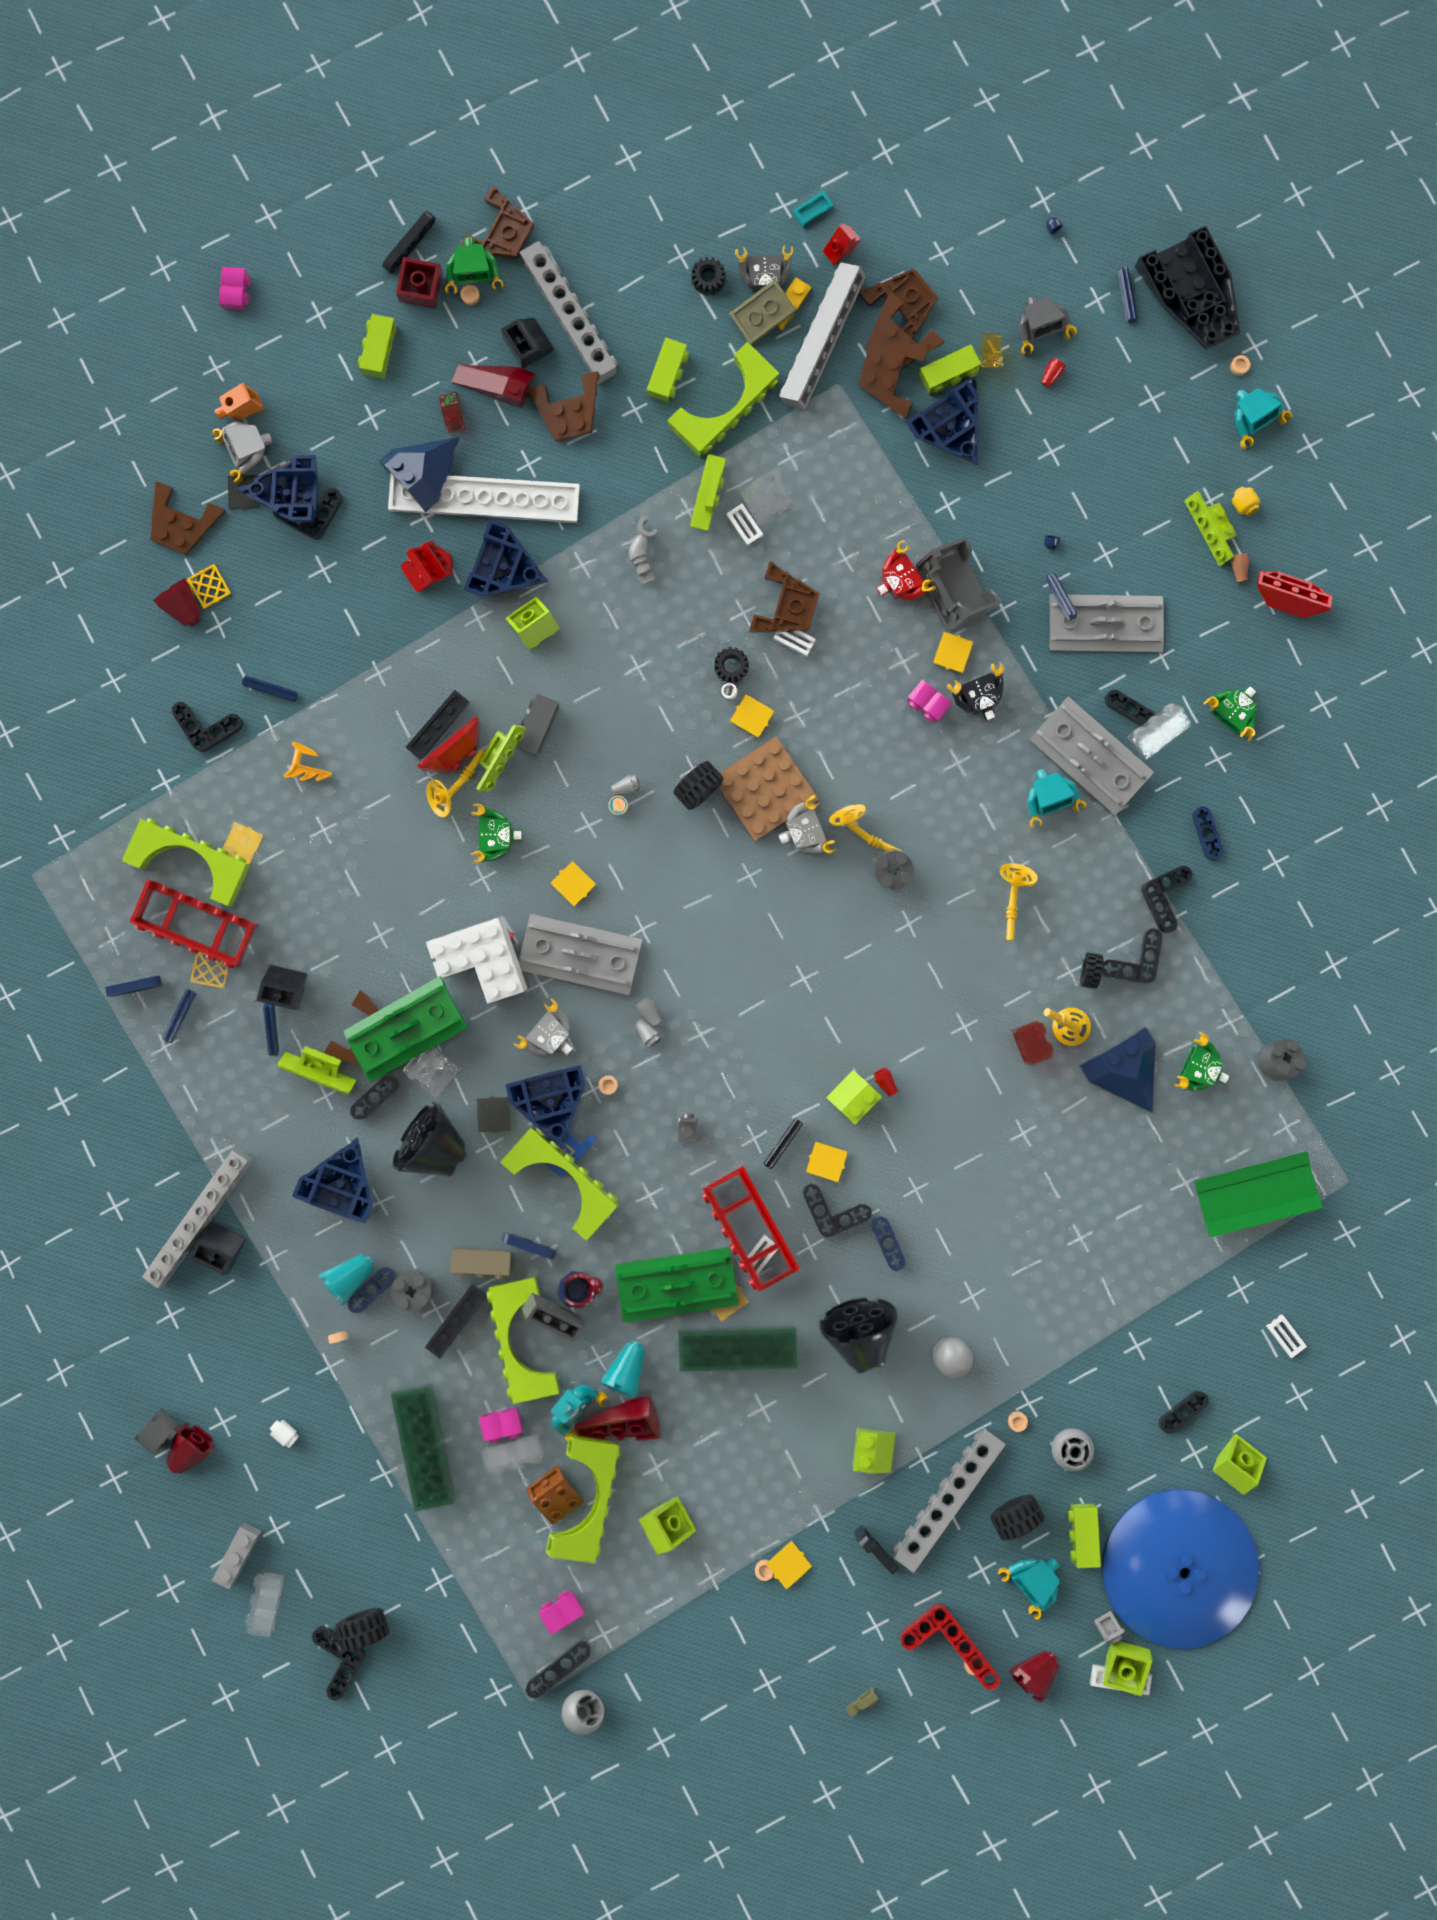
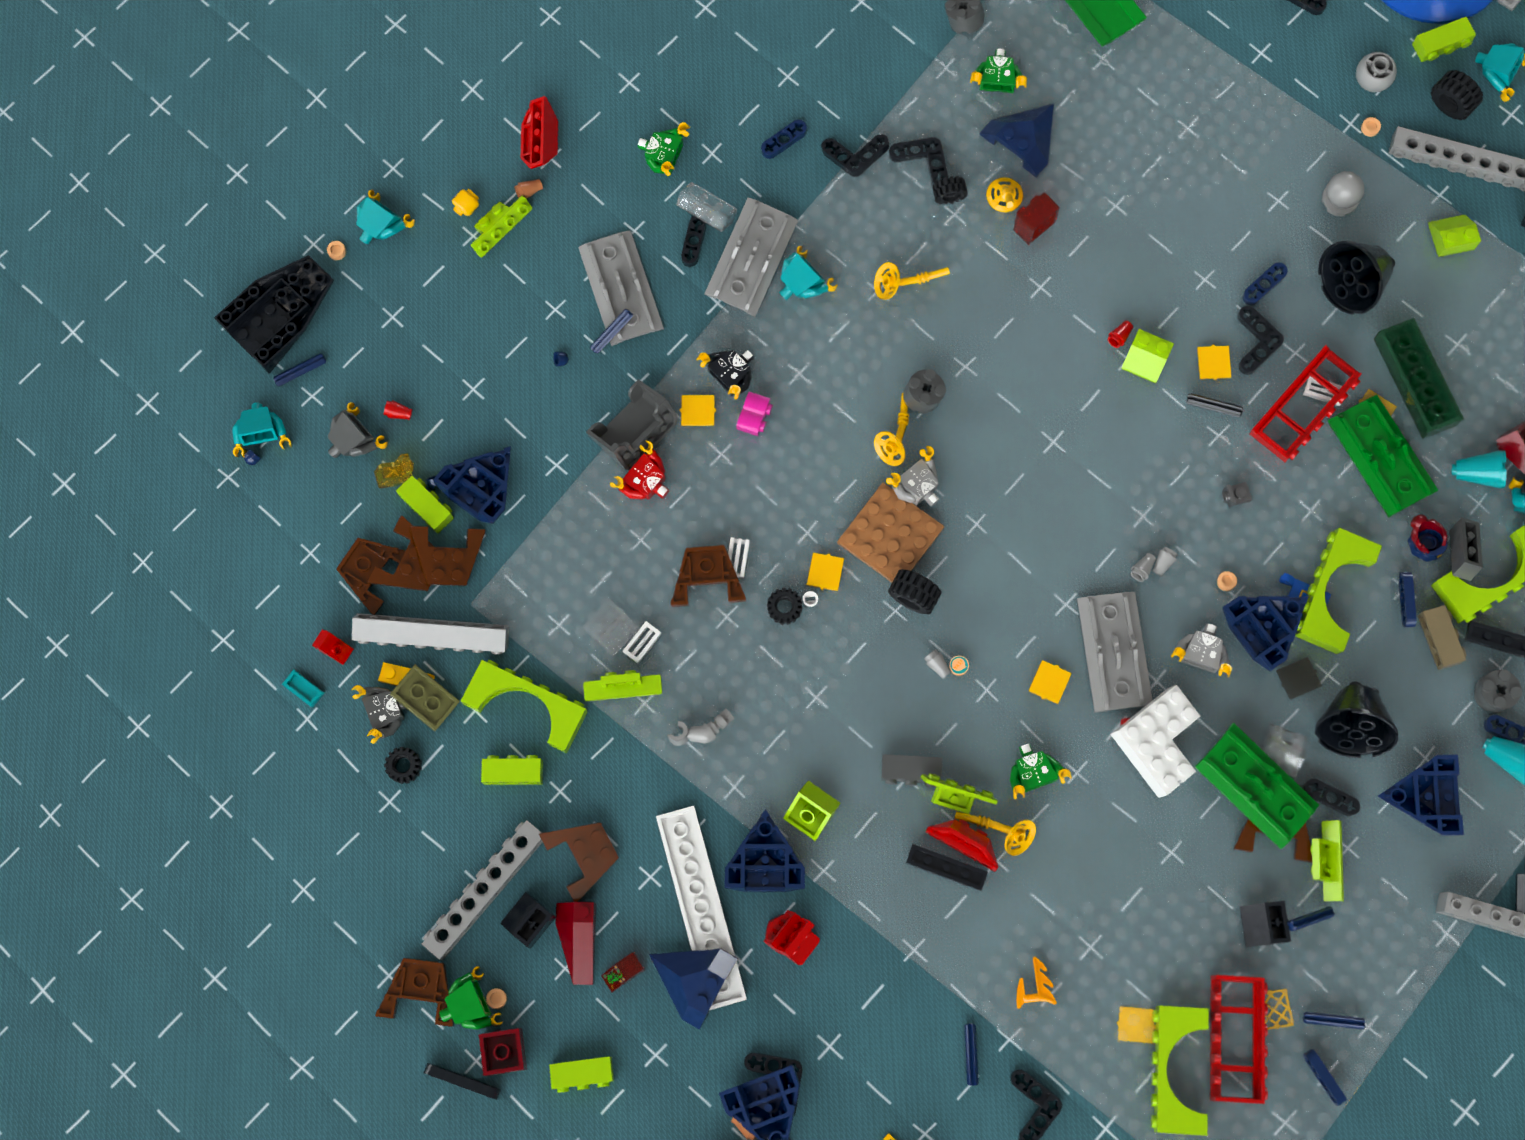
camera: 100 degrees left, 10 degrees down
none -> teal torso [232,402,292,457]

